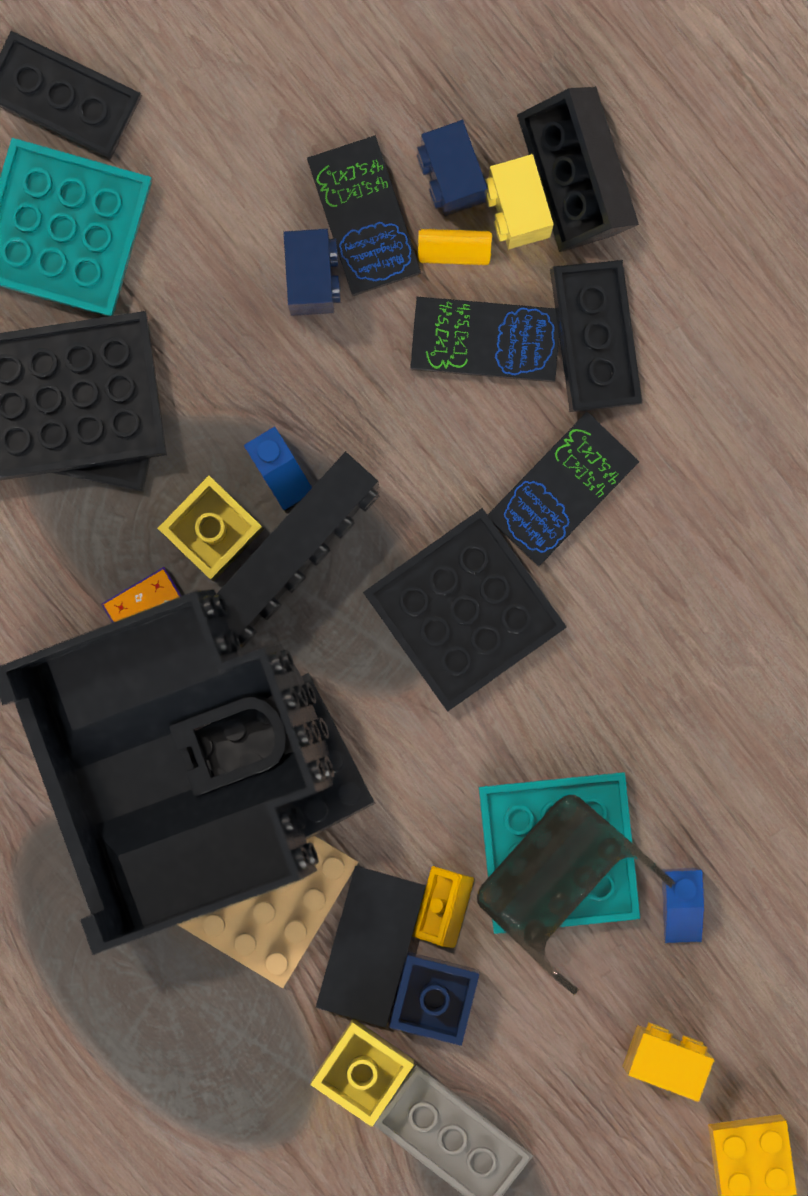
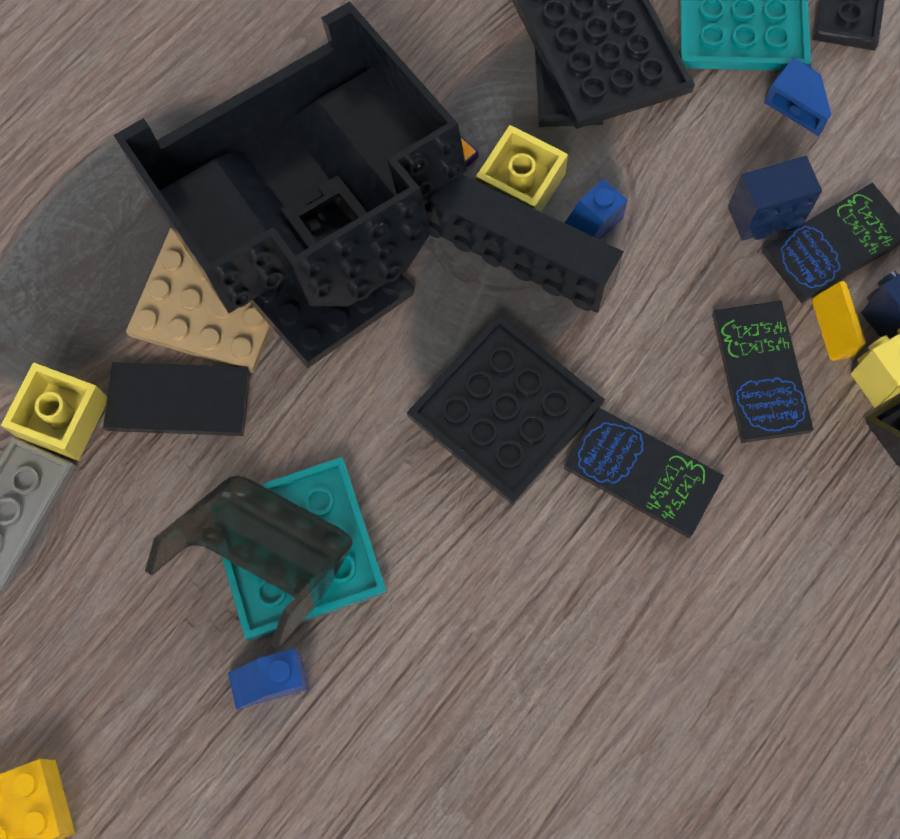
camera: 80 degrees right, 15 degrees down
dark blue brick [389,952,480,1046] -> none
yellow slope [412,866,474,948] -> none
black tile [550,260,642,412] -> none
yellow brick [622,1022,714,1102] -> none
none -> blue slope [765,58,832,136]

